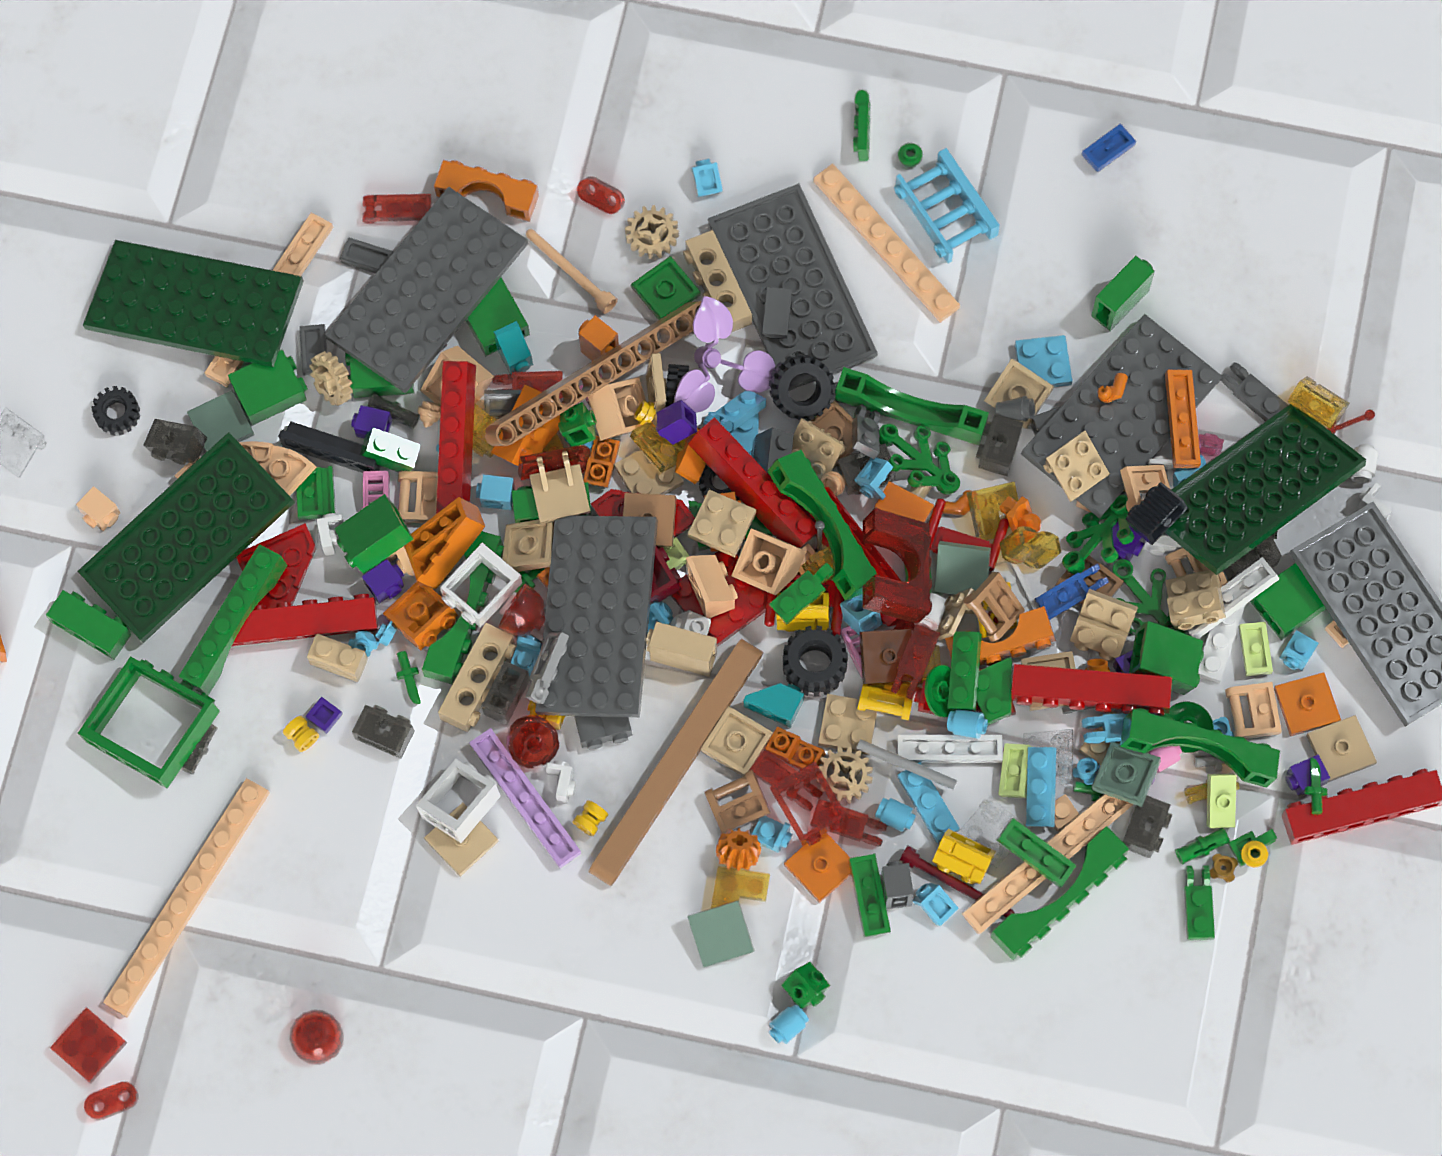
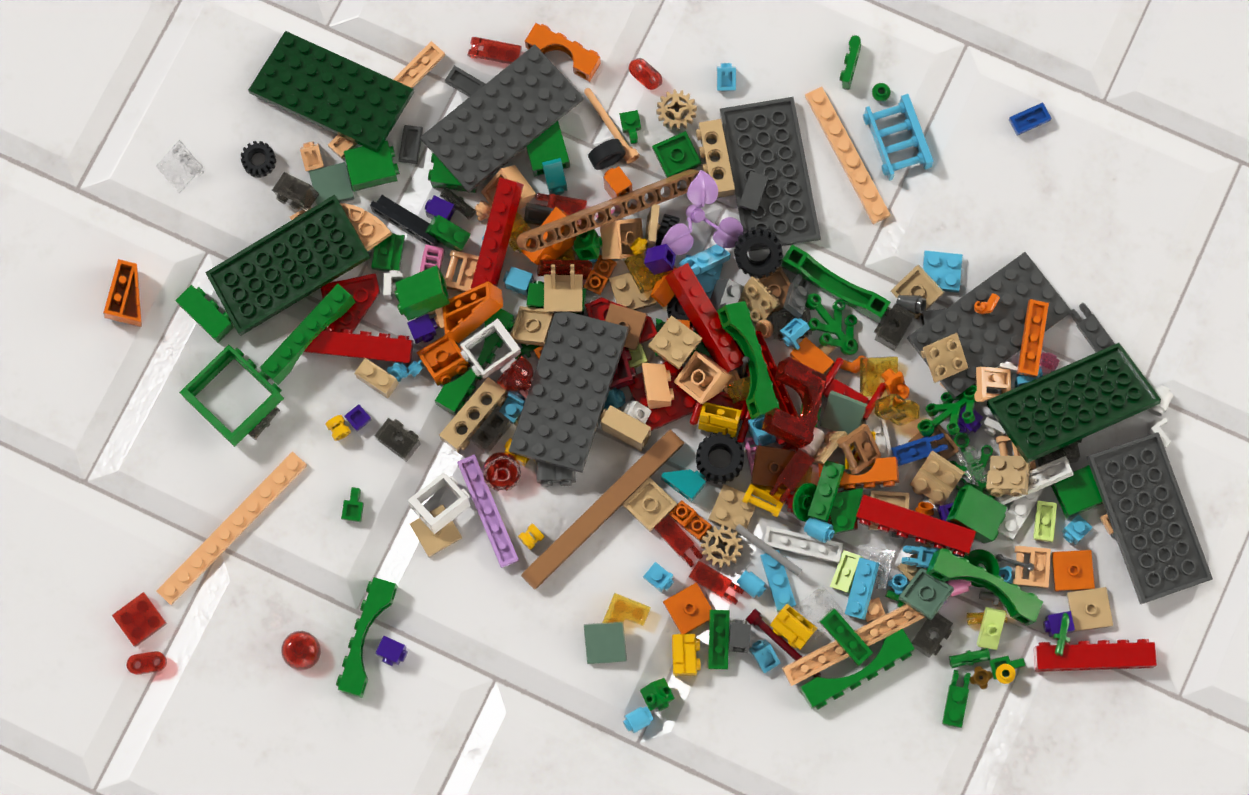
camera: 15 degrees right, 5 degrees up
light nougat brick [76,486,120,531] -> none
tan gear [309,351,353,406] -> none
green piece [396,651,421,705] -> none
light grey hinge [526,632,569,704] -> none
white bracket [546,761,576,803] -> none
medium nougat plate [705,770,771,834] -> none
orange gear [716,828,761,872] -> none
green plate [769,563,834,625] -> none
clear red window [769,761,848,846] -> none
green brick [1091,256,1155,331] -> none
black brick [1126,482,1188,545] -> none
clear yellow brick [1287,376,1350,429] -> none
clear red hinge [1327,409,1375,434] -> none
none -> light nougat bracket [300,141,324,171]
none -> green arch [336,577,398,698]
none -> green plate [341,487,364,522]
none -> dark purple brick [375,636,408,666]
none -> black tyre [588,139,626,170]
none -> green plate [619,110,641,144]
none -> yellow brick [672,634,701,676]
none -> clear hinge [956,445,987,487]
none -> dark grey hinge [996,554,1035,571]

